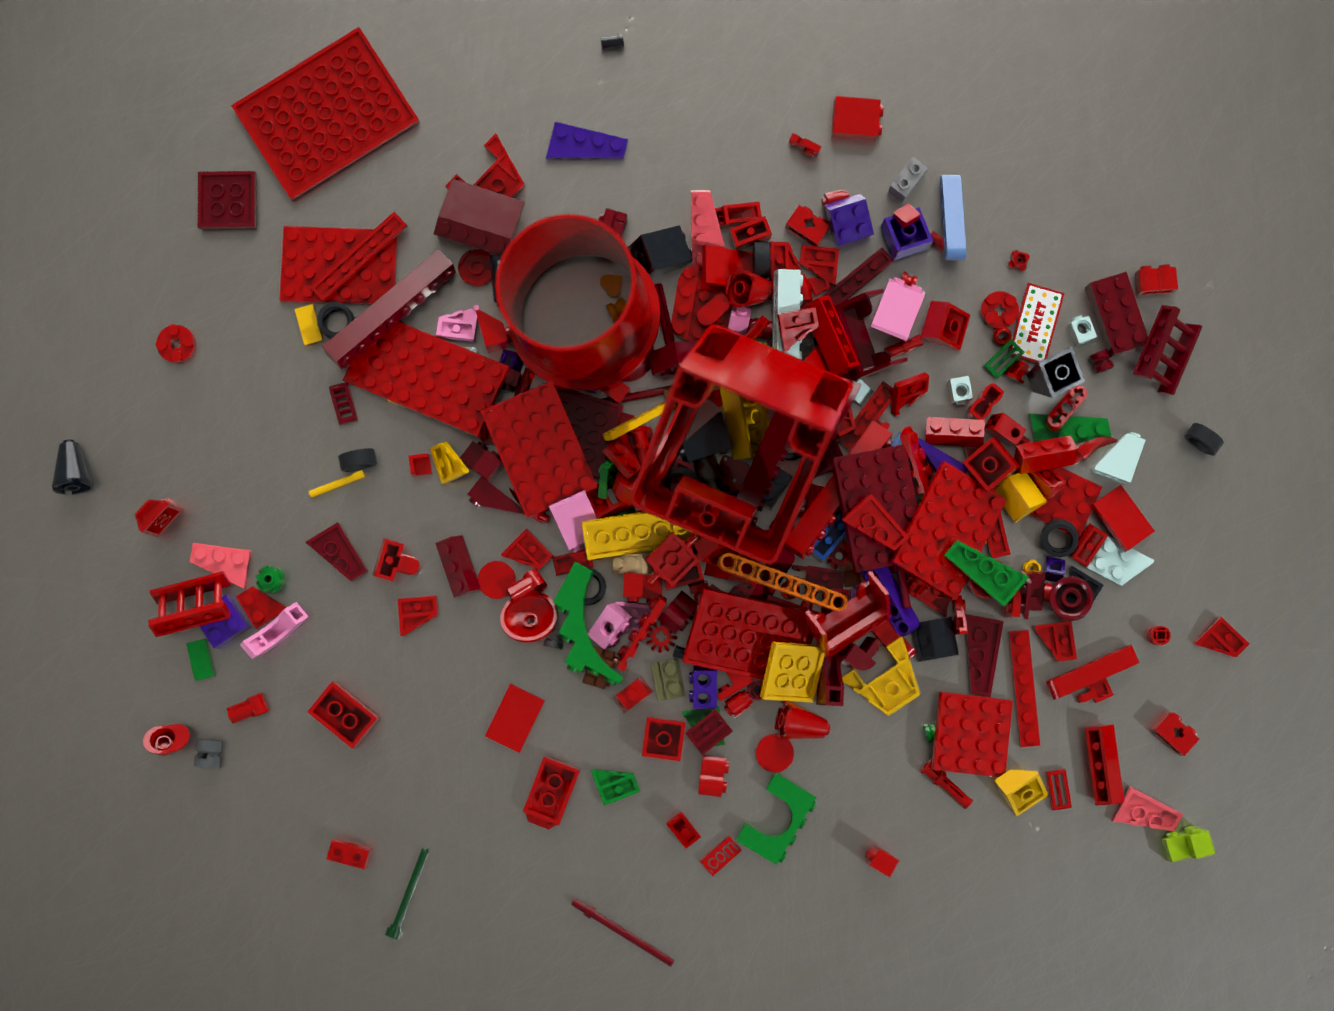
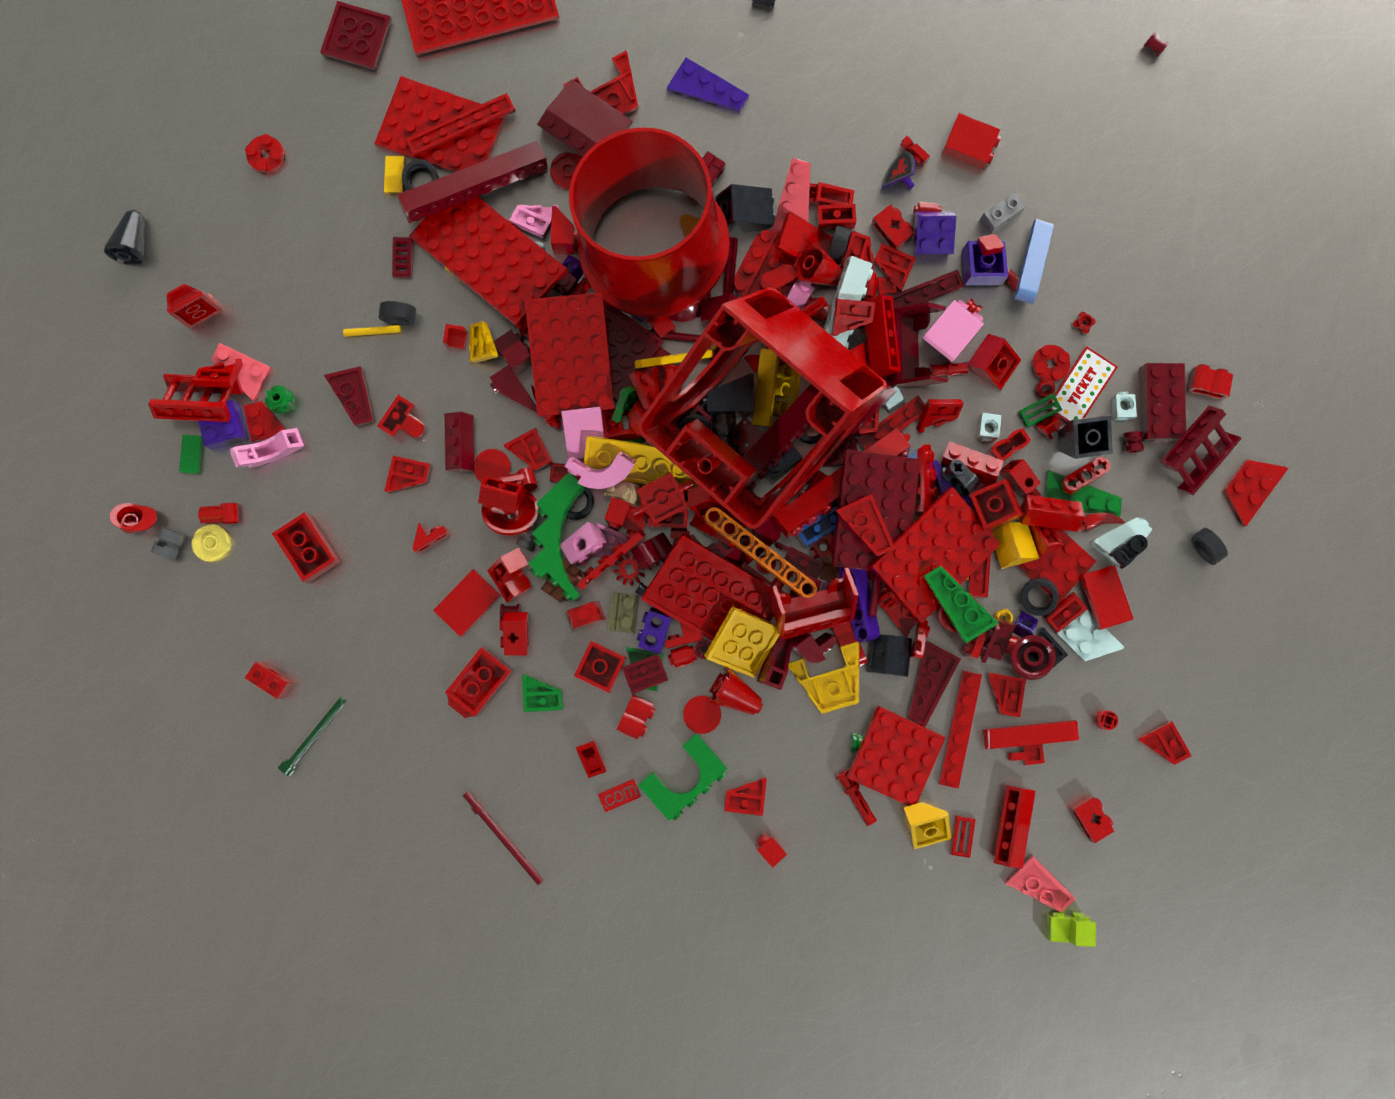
camera: 20 degrees right, 0 degrees up
none -> light yellow tile [191,524,232,562]
none -> red wing [192,359,243,388]
none -> red slope [412,523,450,554]
none -> red brick [478,476,523,513]
none -> red brick [487,548,532,603]
none -> red brick [499,612,529,656]
none -> dark red bush [500,604,521,619]
none -> bright pink arch [565,451,637,489]
none -> red wing [724,778,767,816]
none -> shield [882,150,916,189]
none -> black piece [941,460,980,497]
none -> black piece [1109,534,1148,569]
none -> red wing [1223,460,1289,527]

